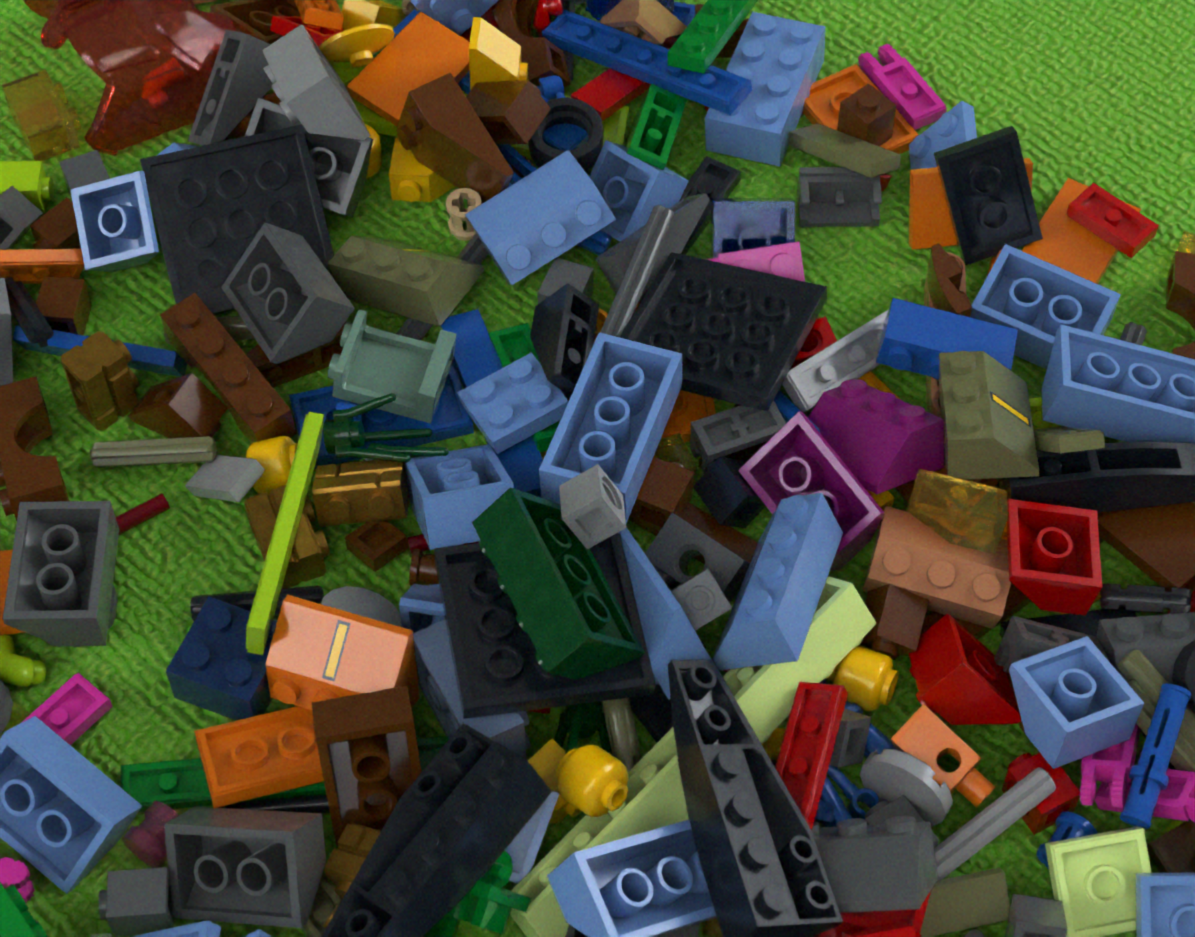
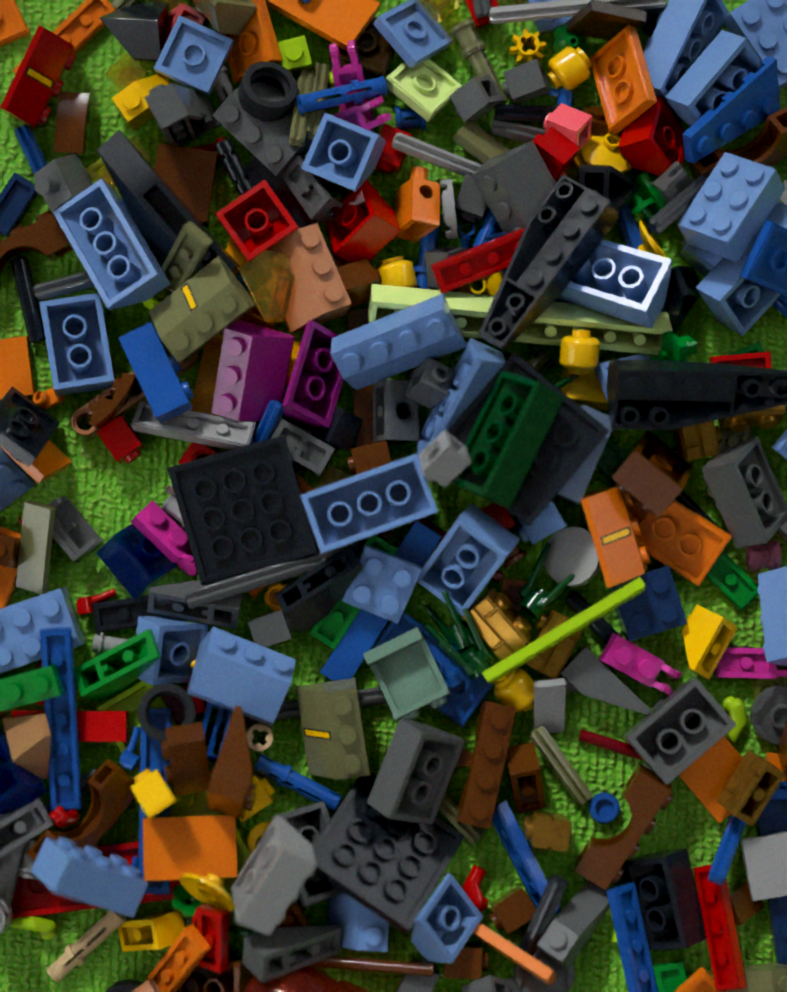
camera: 130 degrees left, 30 degrees up
none -> black axle [11,256,46,343]
none -> red hand [76,588,117,615]
none -> light grey pin [92,632,129,656]
none -> red brick [96,415,145,464]
none -> blue pin [253,753,342,812]
none -> reddish brown bar [312,956,435,977]
none -> red arm [462,864,488,912]
none -> dark green plant [519,543,575,619]
none -> dark grey slope [560,647,652,715]
none -> blue tile [588,792,620,823]
none -> dark pink hinge [599,633,682,696]
none -> yellow slope [682,604,738,680]

